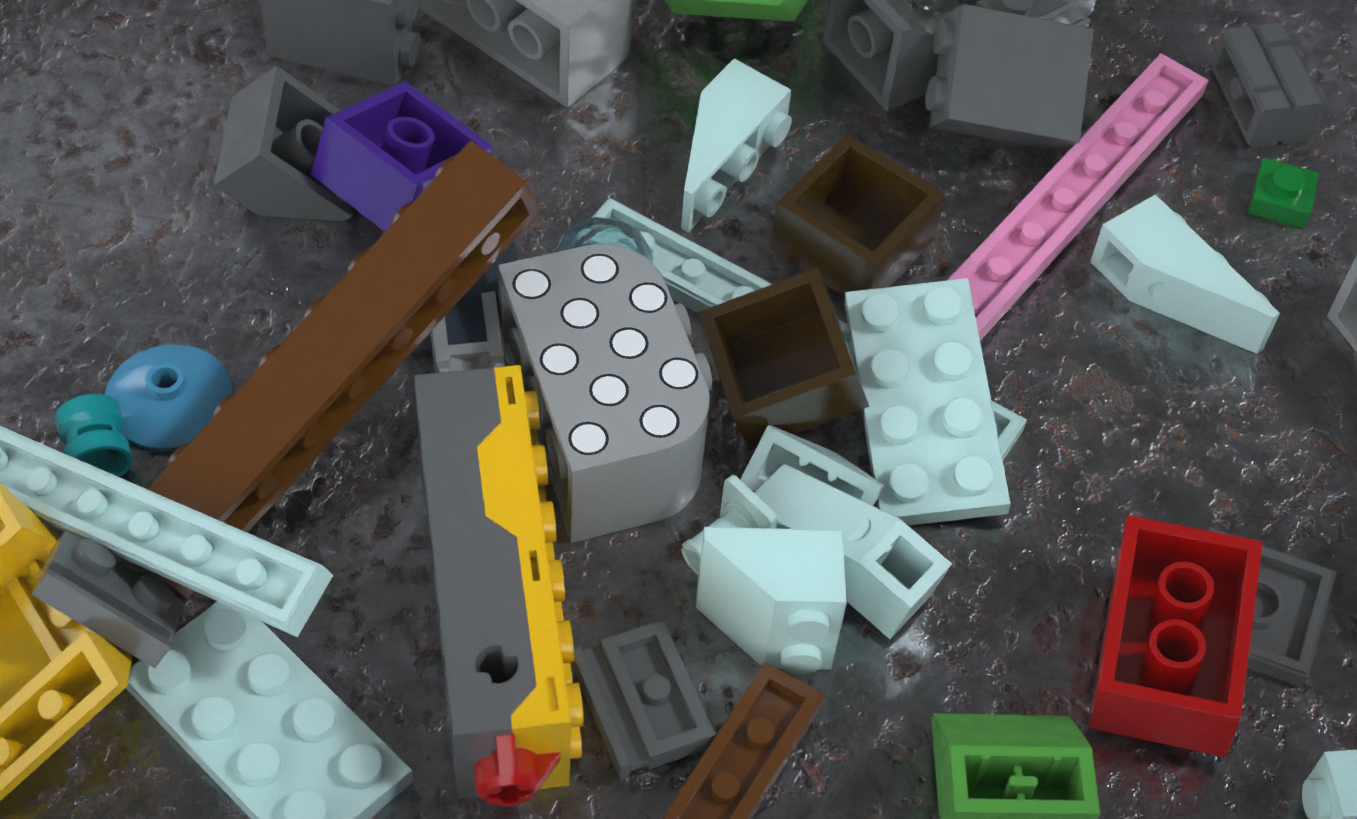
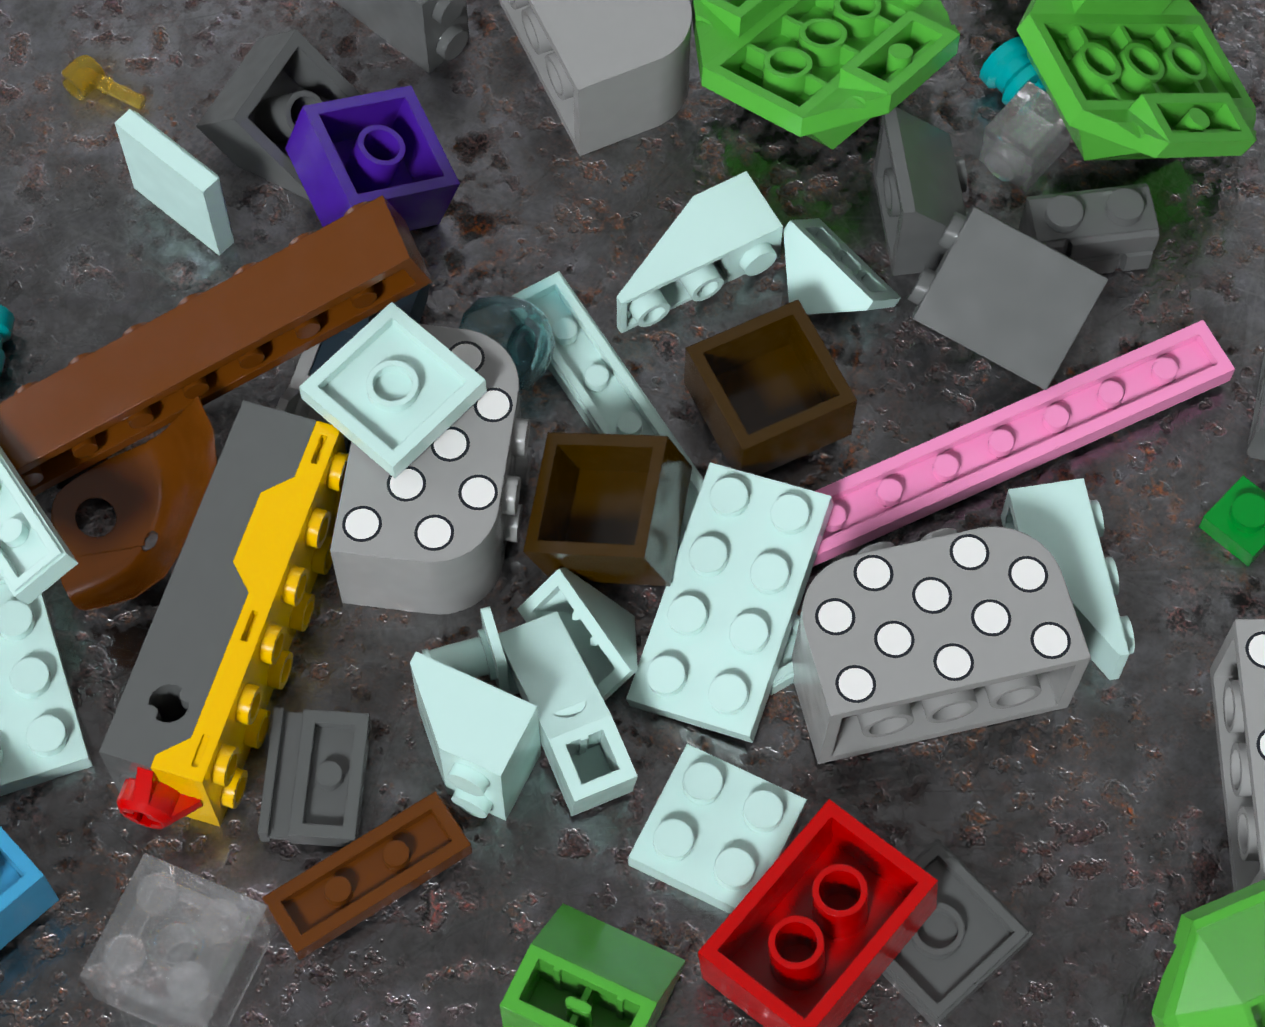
camera: 30 degrees right, 10 degrees up
dark azure dish [105,344,234,452] -> none
none -> reddish brown piece [51,396,217,611]
none -> clear yellow hand [61,55,147,110]
none -> light aqua tile [115,109,234,256]
none -> light aqua plate [299,302,487,478]
none -> light aqua plate [628,744,807,914]
none -> light aqua slope [783,218,901,315]
none -> light grey brick [791,527,1091,764]

